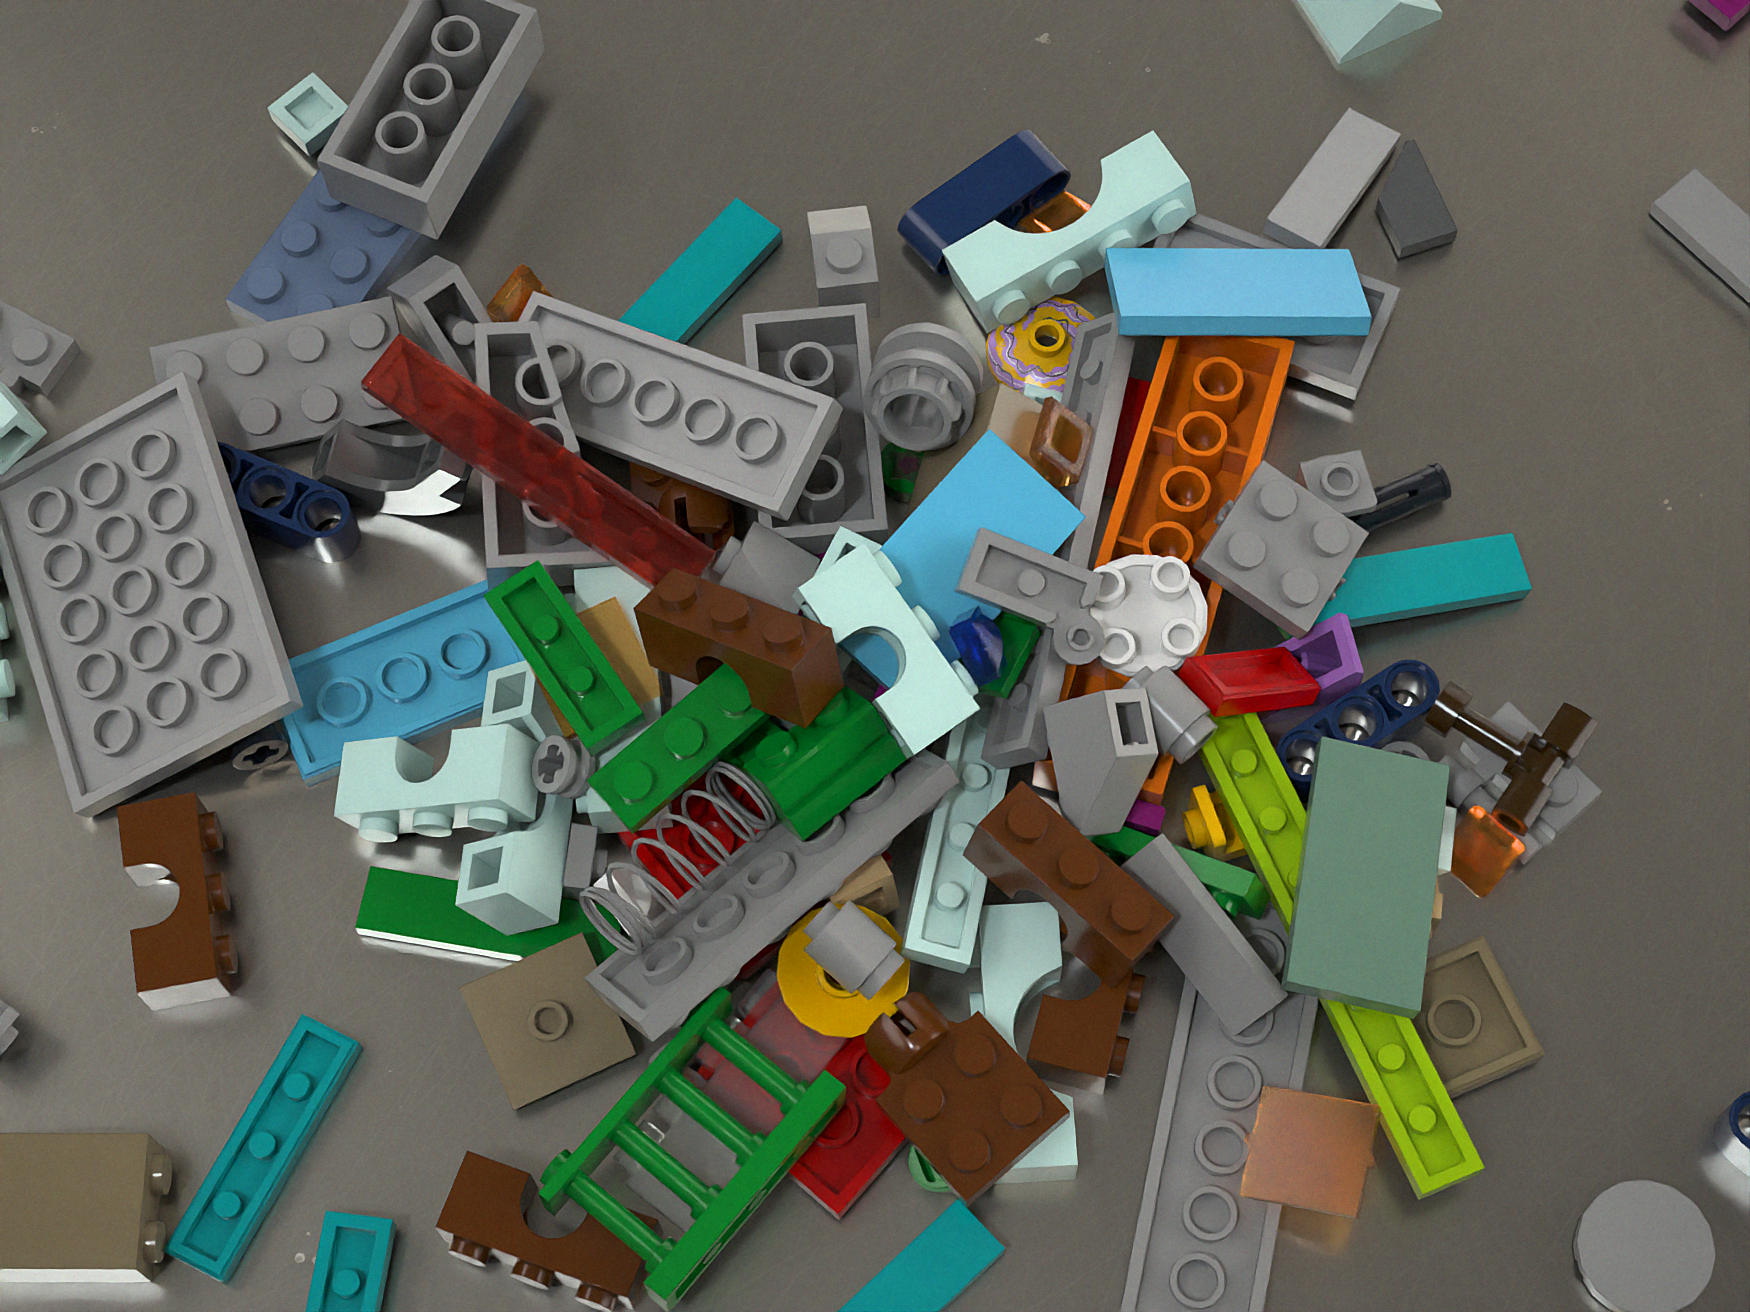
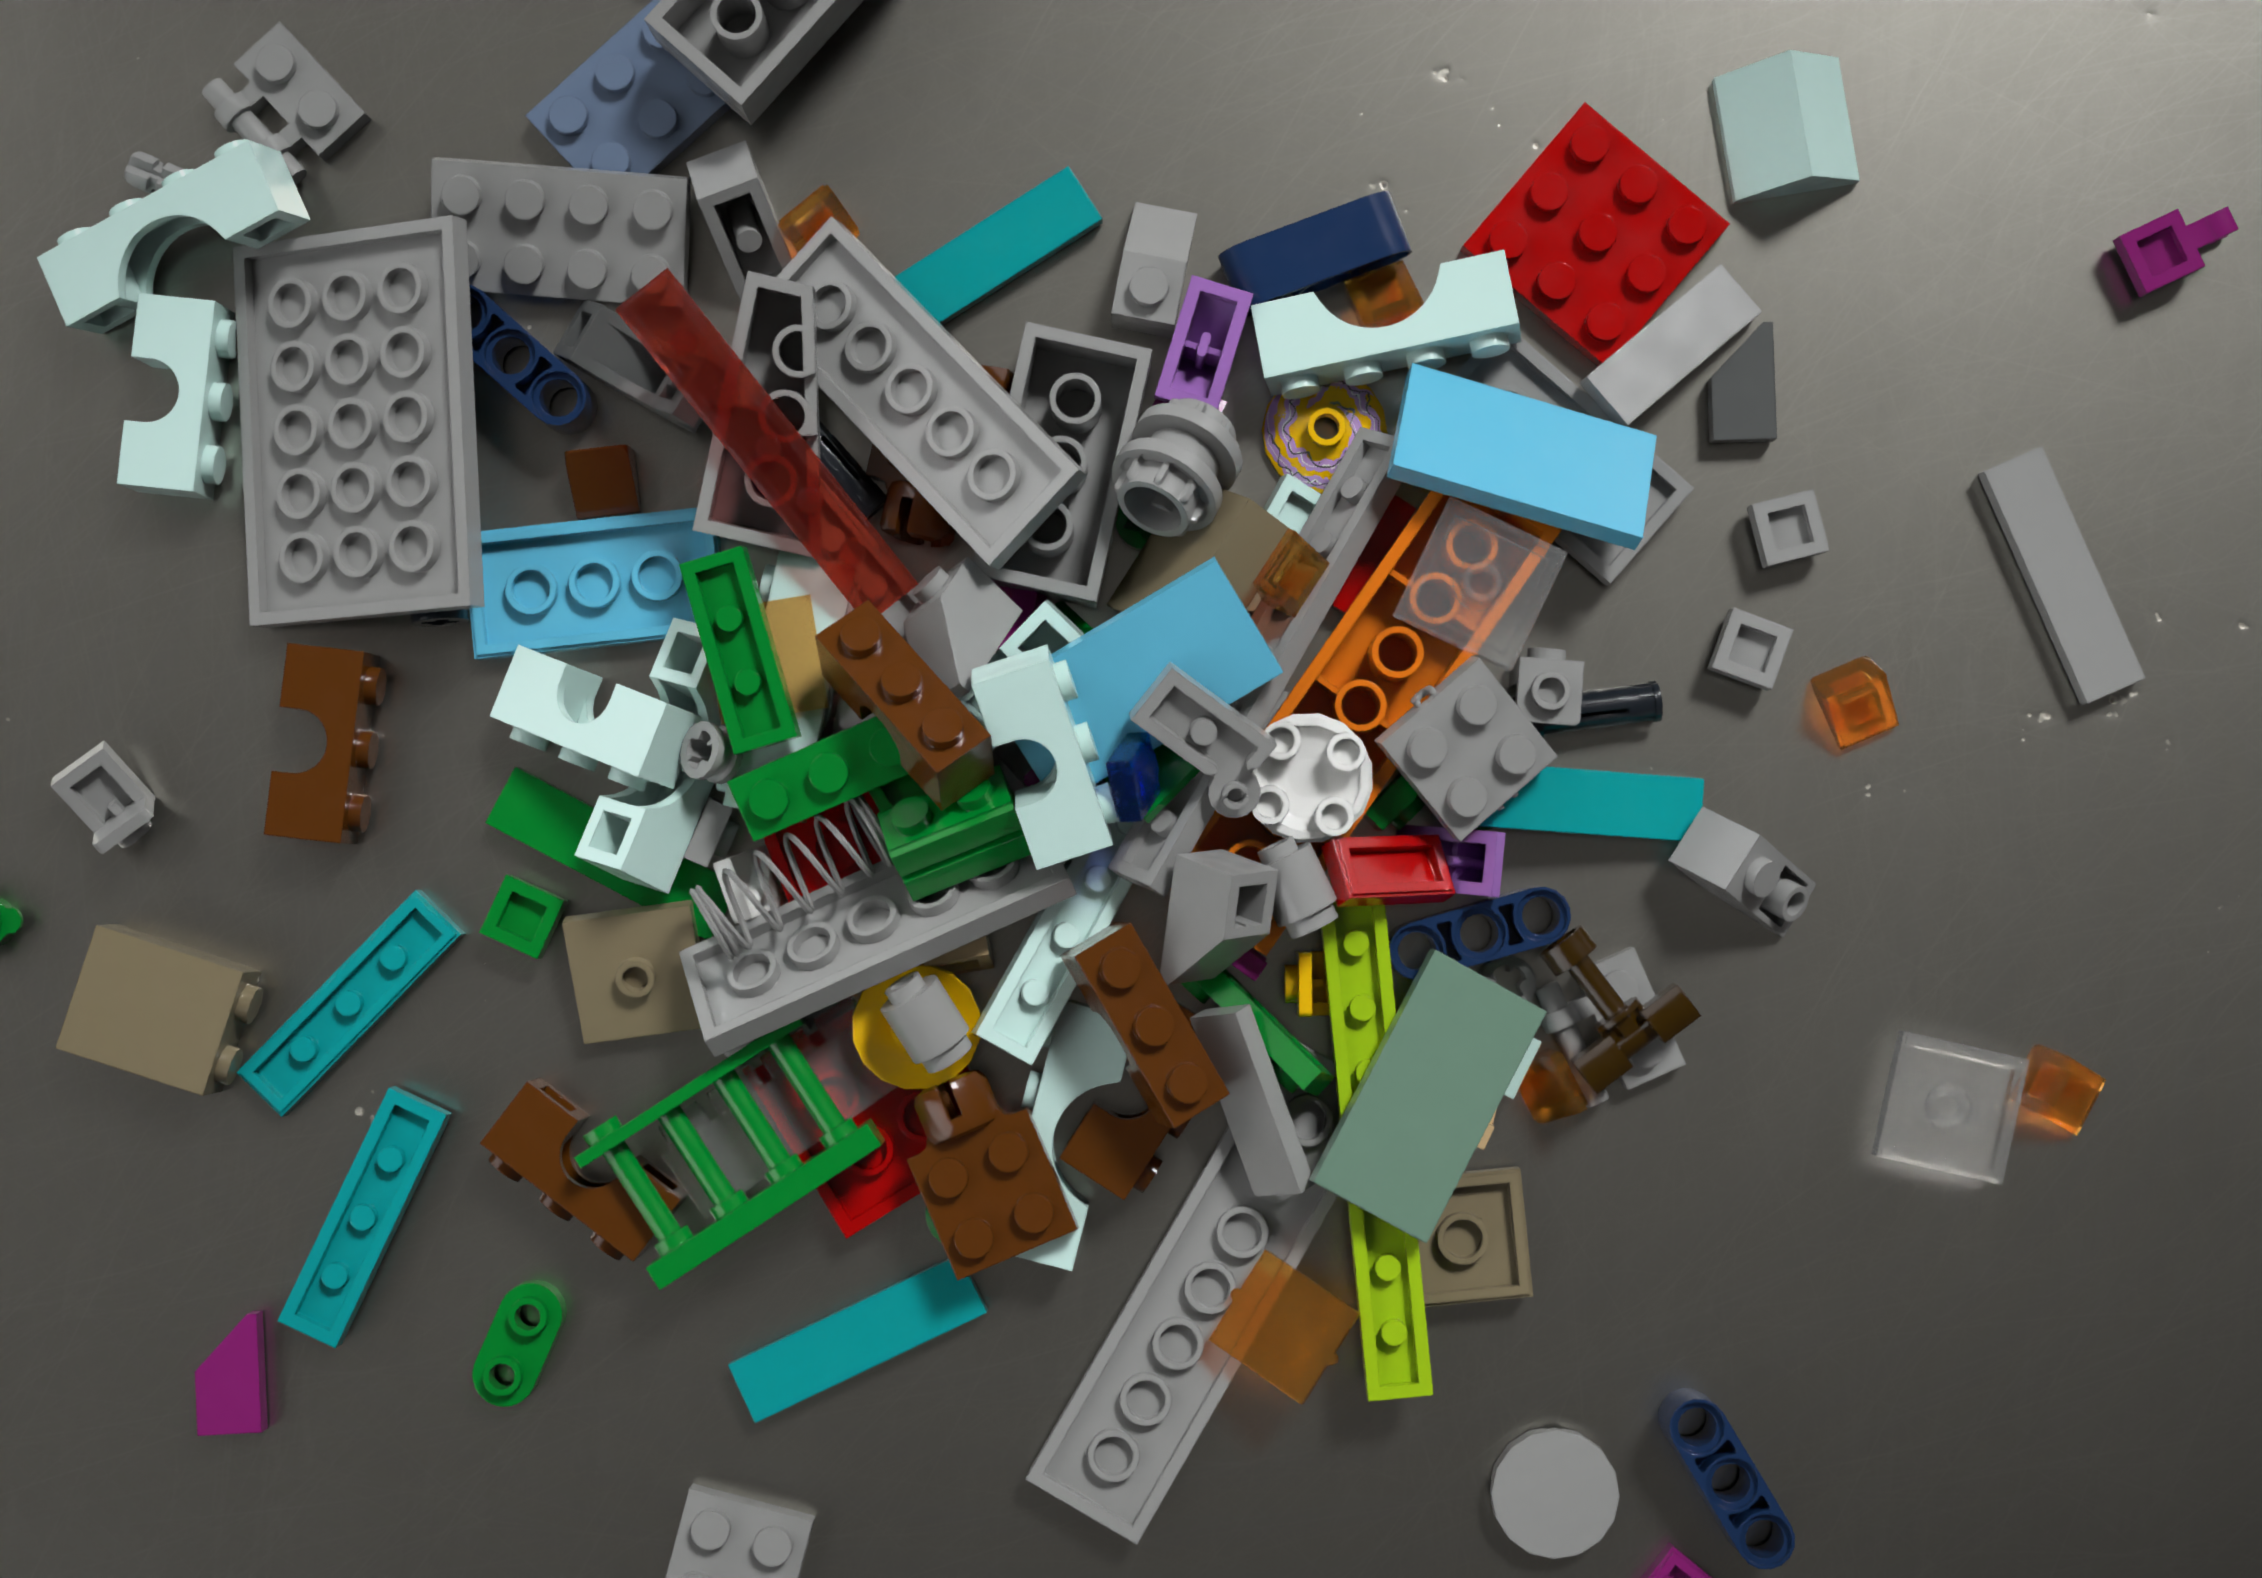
camera: 15 degrees right, 20 degrees up
none -> green plate [479,874,569,959]
none -> reddish brown slope [564,444,641,520]
none -> medium lavender slope [1154,275,1253,409]
none -> green plate [1363,773,1425,832]
none -> clear plate [1392,496,1568,672]
none -> red plate [1460,102,1730,367]
none -> light grey slope [1668,806,1817,937]
none -> light grey plate [1707,608,1794,691]
none -> light grey plate [1747,489,1830,569]
none -> clear orange slope [1811,656,1899,750]

